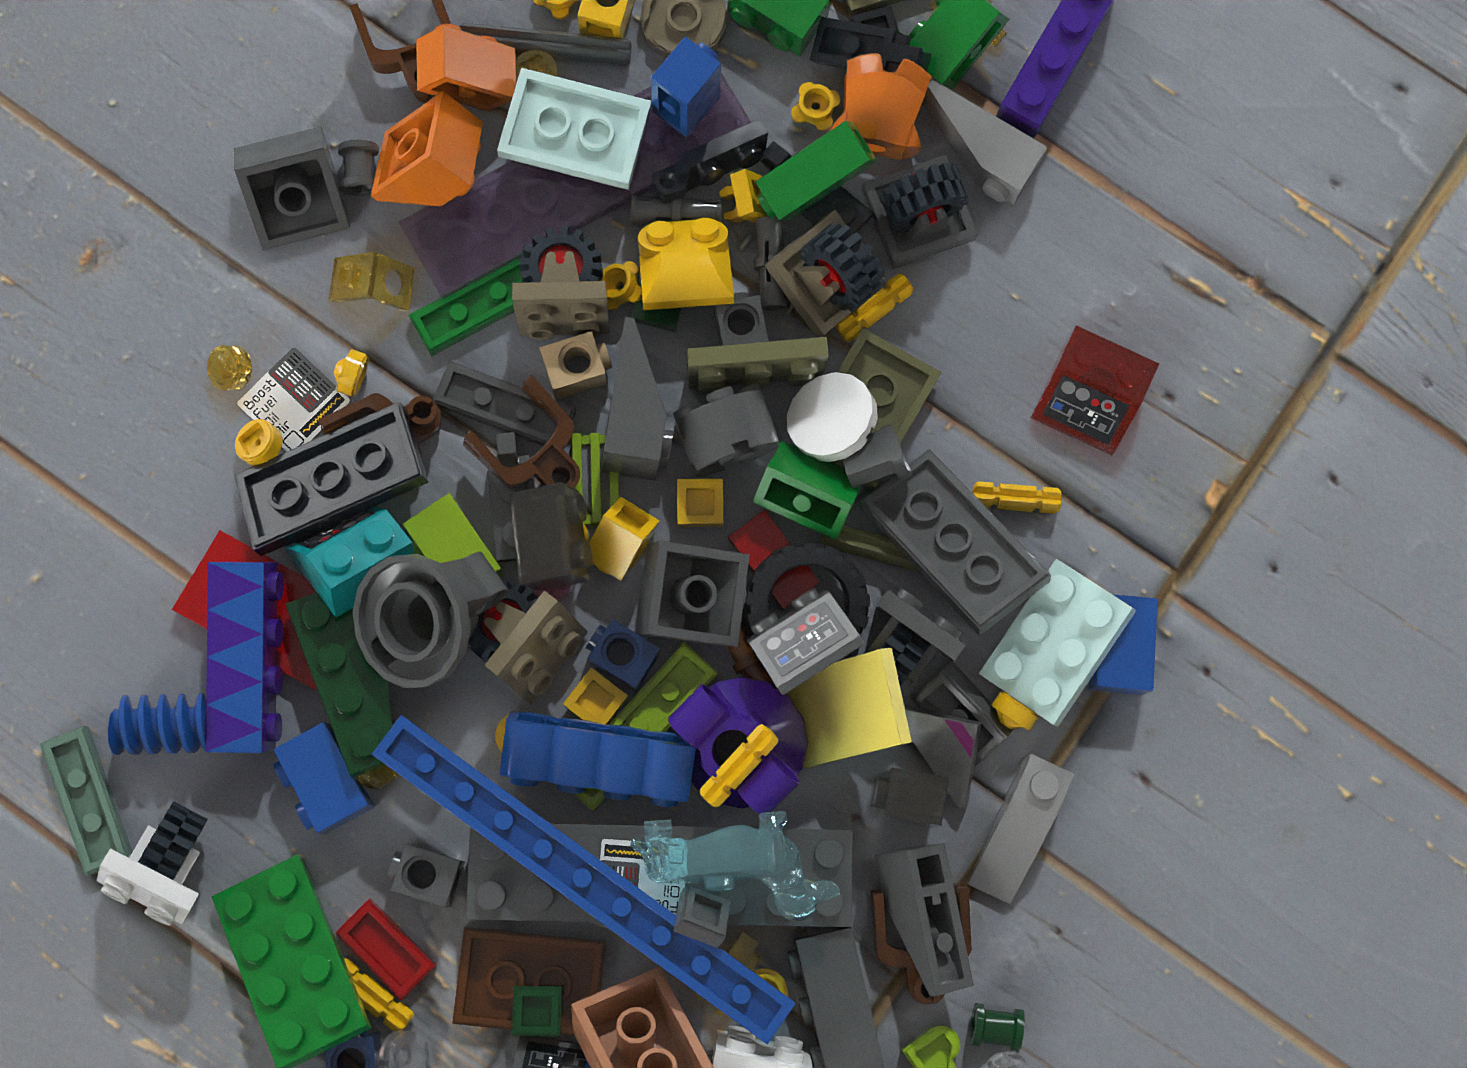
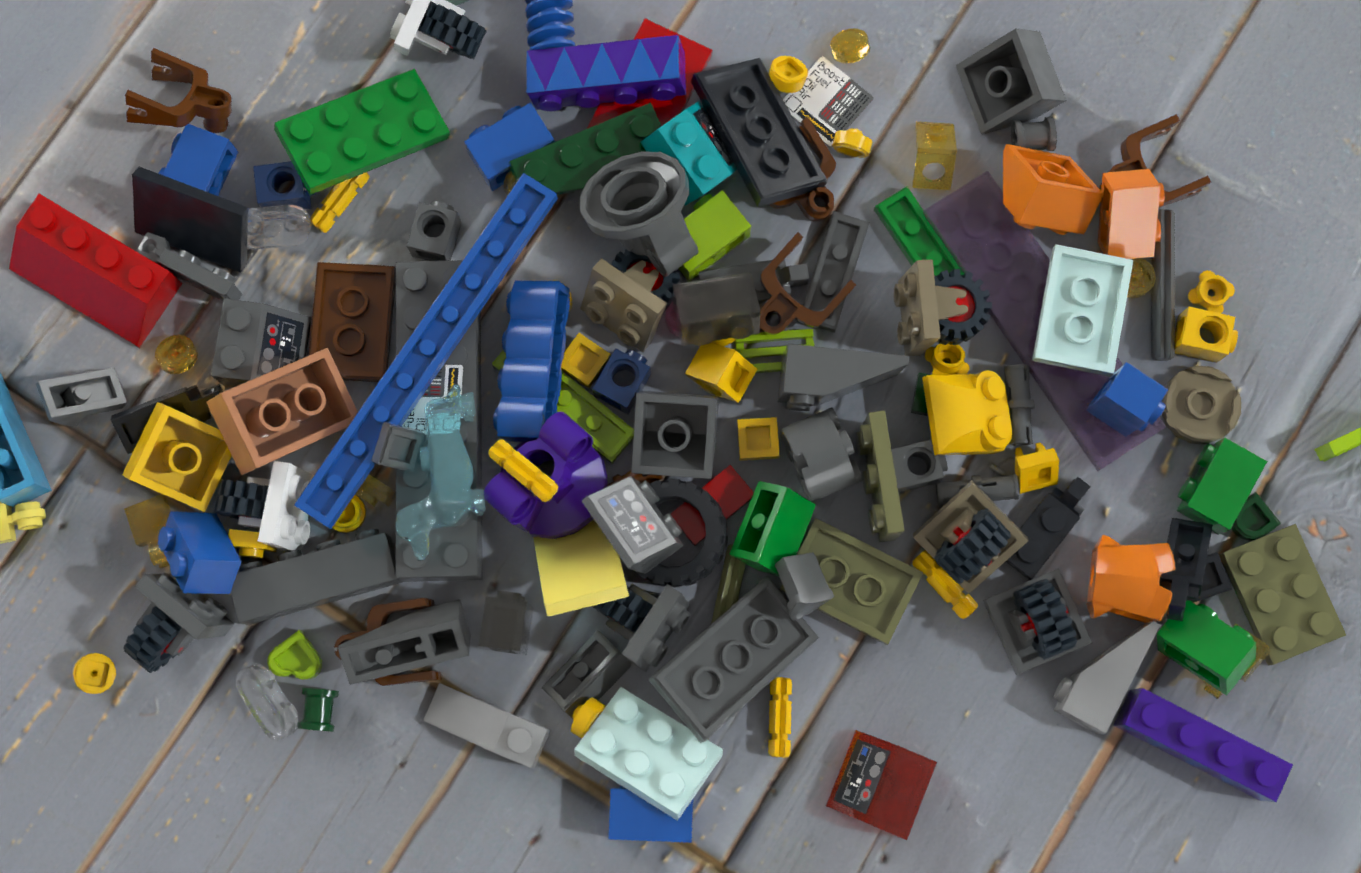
camera: 95 degrees right, 0 degrees up
red tile [335,898,437,1001] -> none
dark green tile [512,985,562,1036] -> none
tan brick [539,331,612,400] -> none
black hinge [651,119,769,204] -> none
green brick [755,120,877,221] -> none
white tile [787,372,878,462] -> none
yellow plate [791,82,841,131] -> none
flat silver tile [904,706,982,809] -> none

